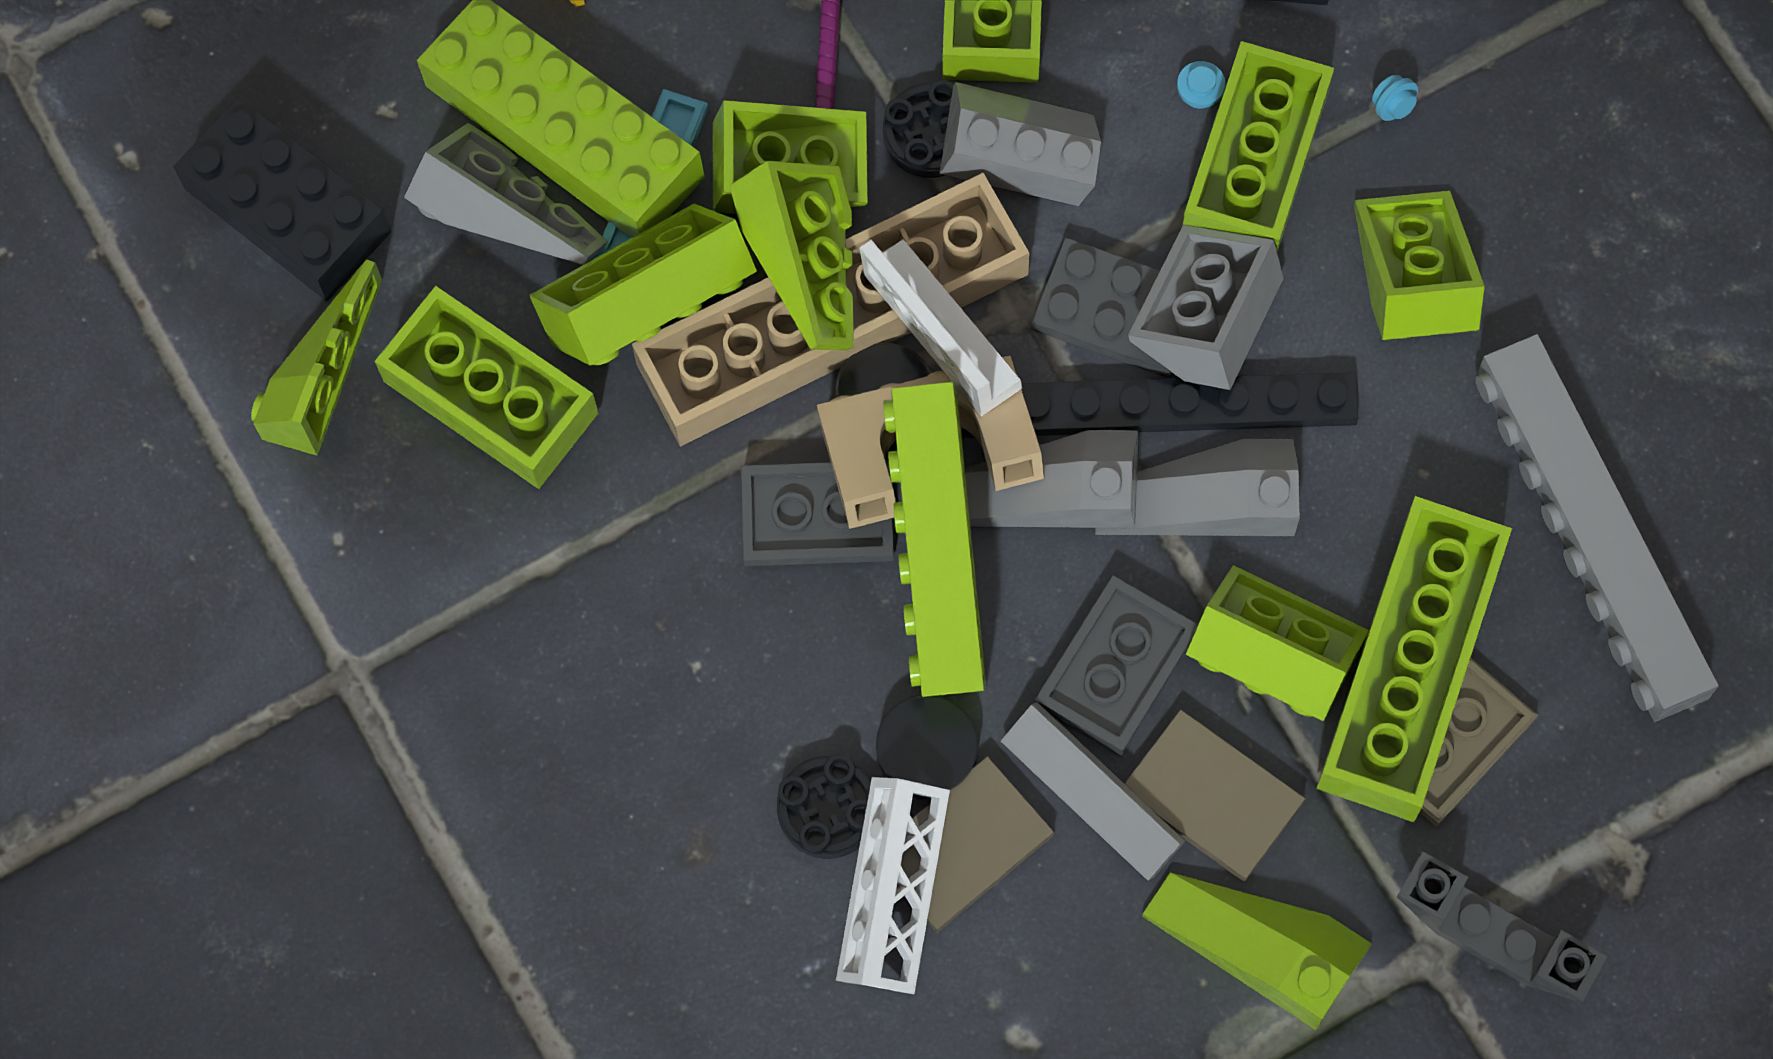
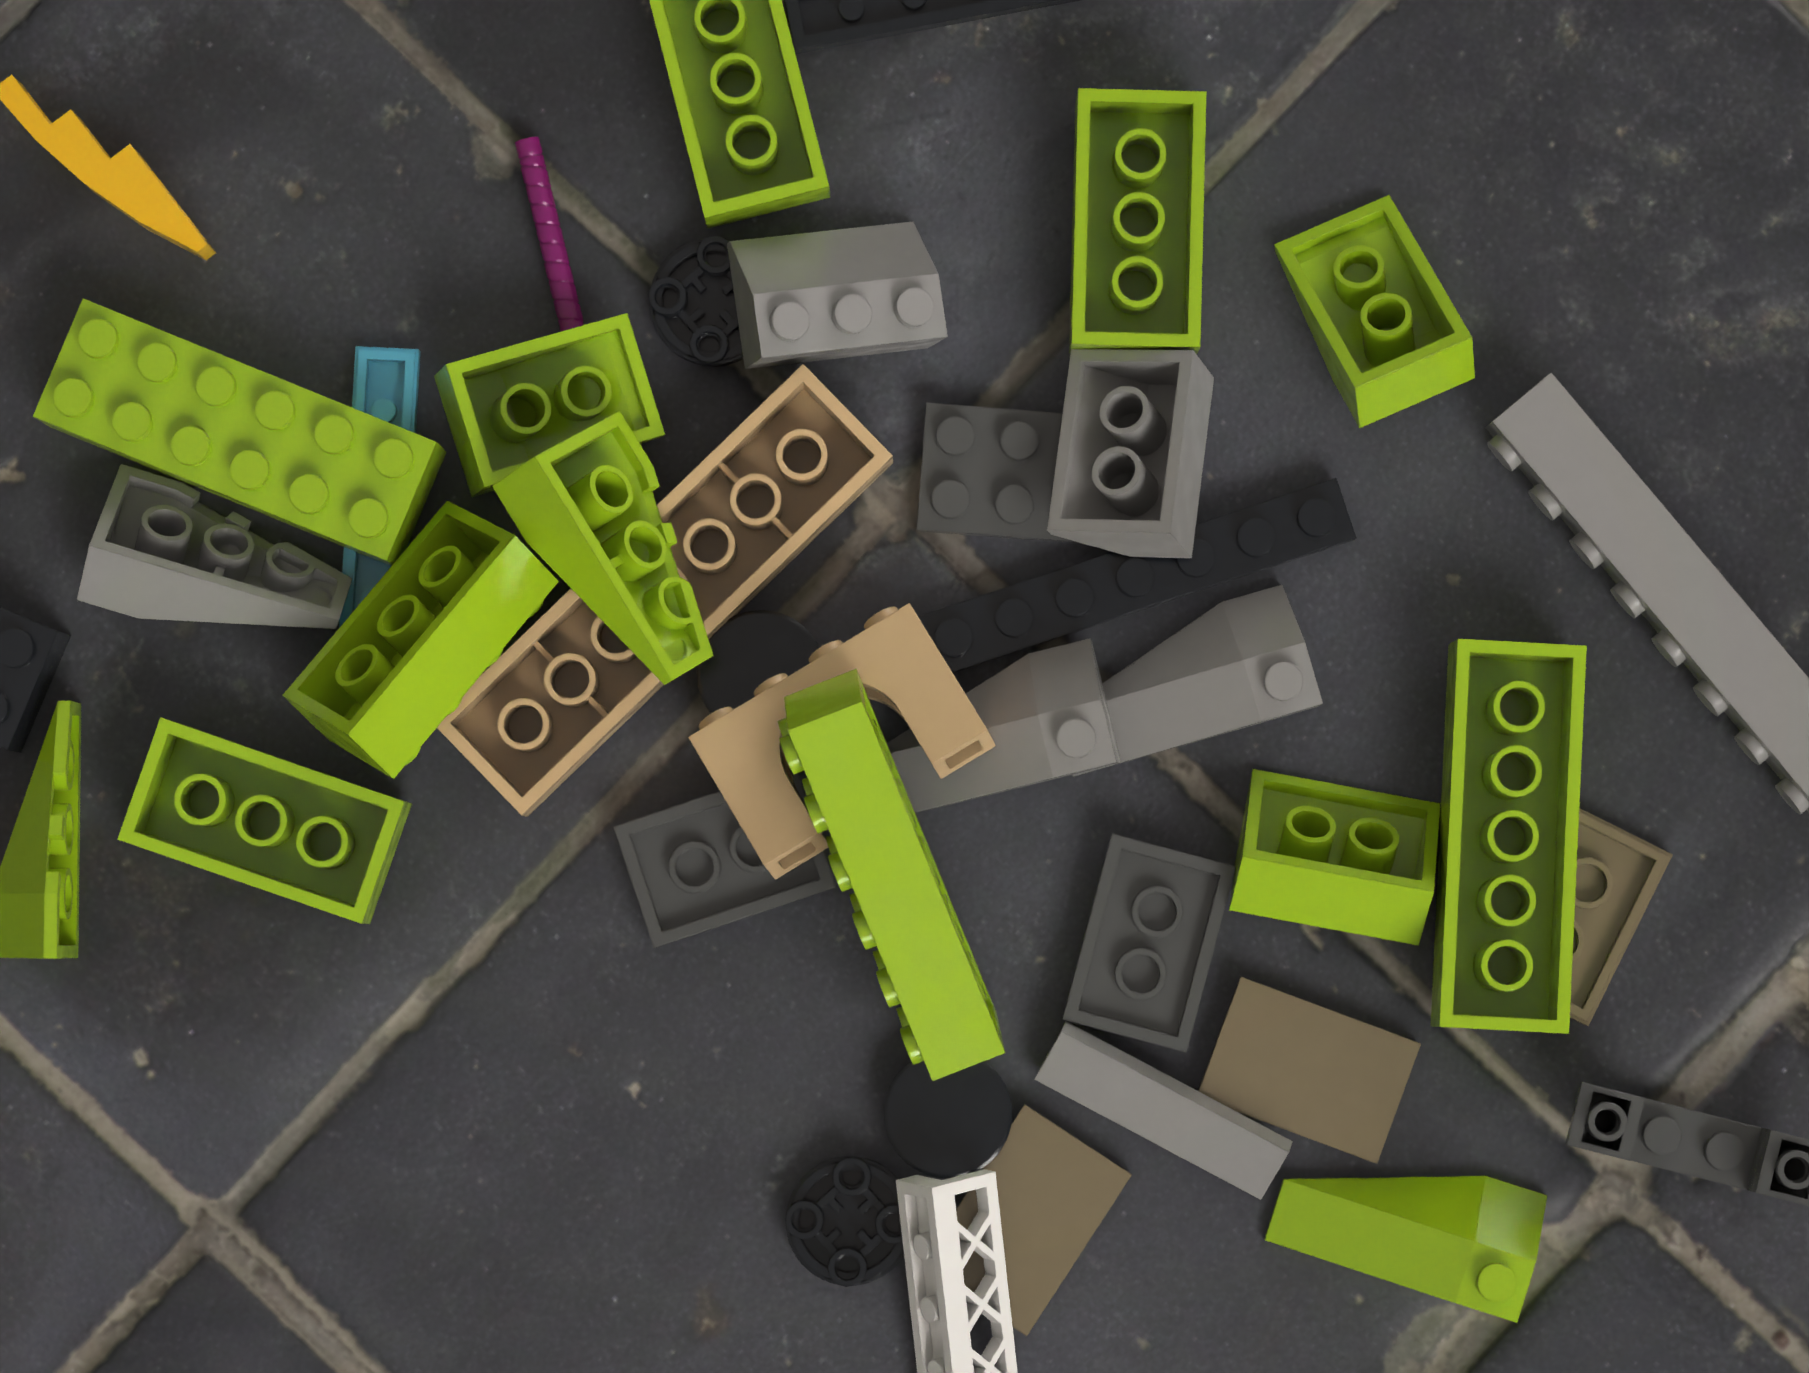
camera: 20 degrees left, 15 degrees up
white fence [859,239,1022,417] -> none
medium azure plate [1177,61,1225,109] -> none
medium azure plate [1372,75,1418,121] -> none

